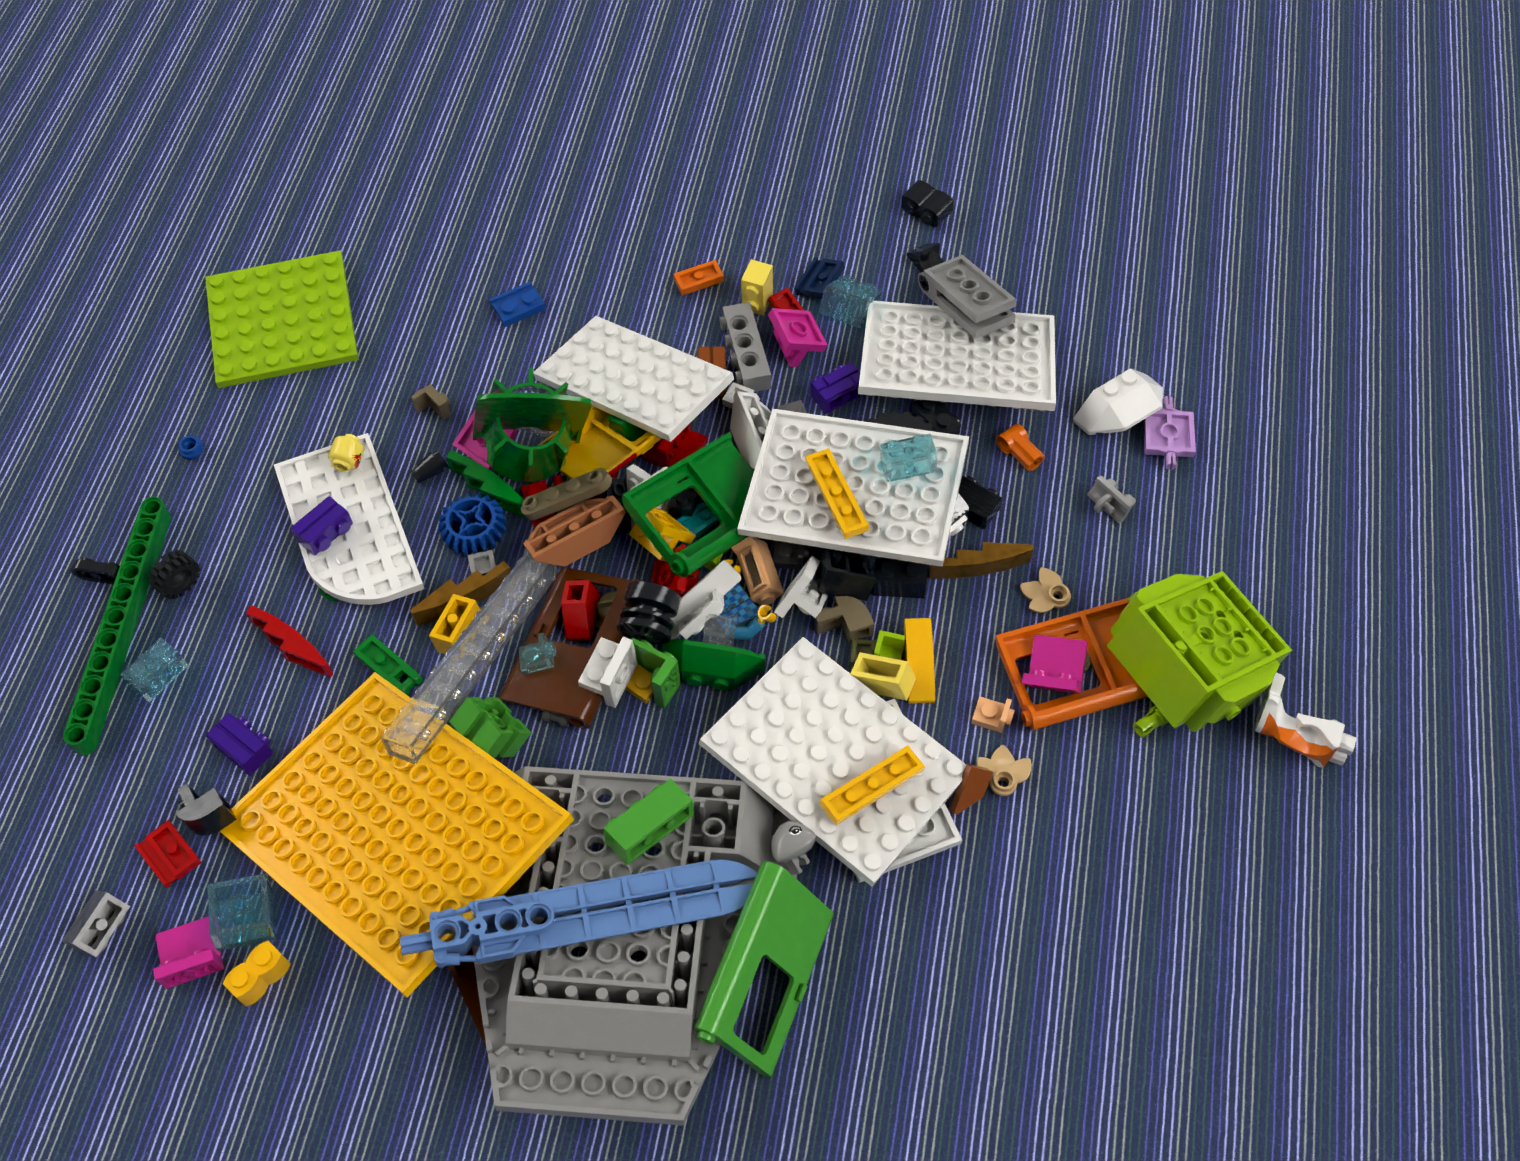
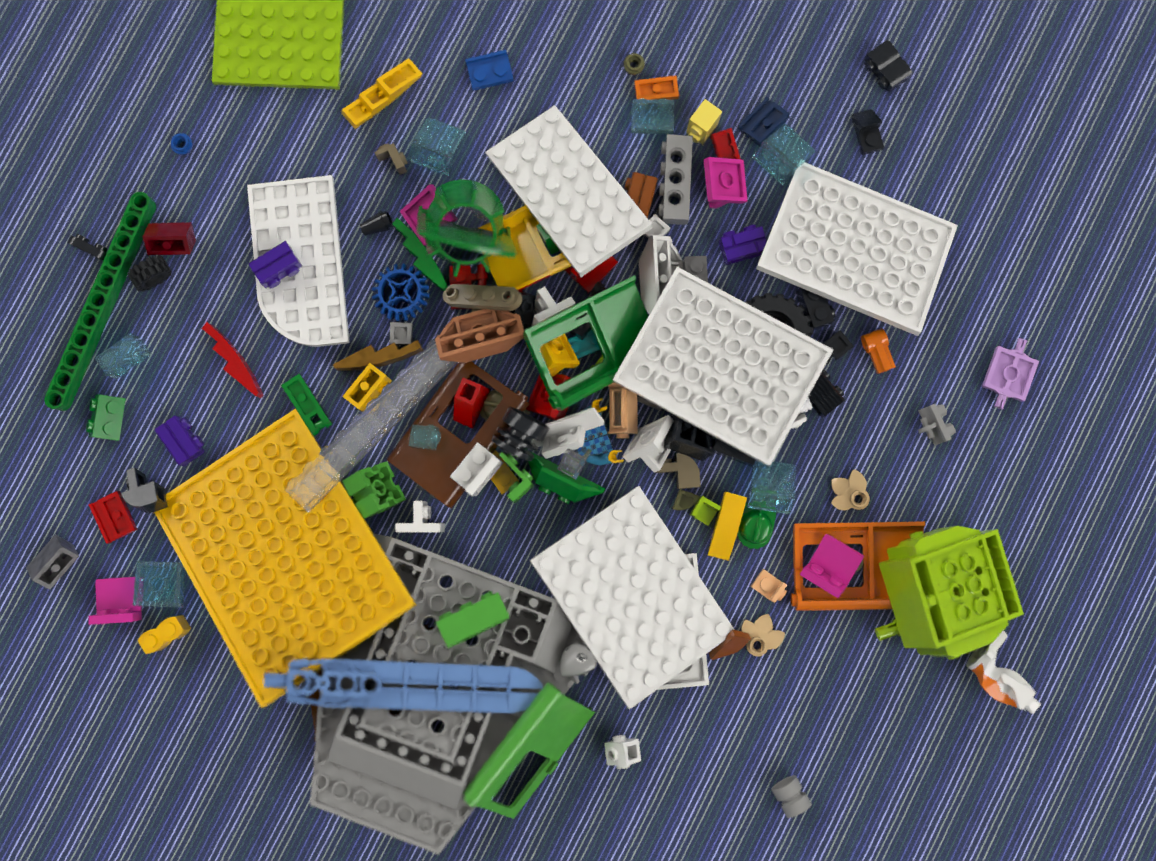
camera: 15 degrees right, 25 degrees up
light yellow head [328,434,365,472] -> none
yellow plate [805,448,869,539] -> none
yellow plate [819,746,925,826] -> none
light yellow brick [850,652,916,701] -> none
clear light blue brick [880,433,937,482] -> none
light grey hinge [918,255,1016,339] -> none
pearl gold slope [929,542,1034,579] -> none
white wedge [1073,368,1163,435] -> none
none -> green bracket [86,394,126,441]
none -> dark red brick [143,222,196,255]
none -> yellow slope [341,58,422,129]
none -> white bracket [395,501,445,532]
none -> clear light blue bracket [409,118,466,176]
none -> white brick [604,735,641,769]
none -> olive plate [624,53,645,75]
none -> clear light blue bracket [631,98,675,134]
none -> green piece [737,497,776,549]
none -> clear light blue bracket [747,460,796,514]
none -> light grey wheel [771,775,812,818]
none -> black plate [823,330,854,366]

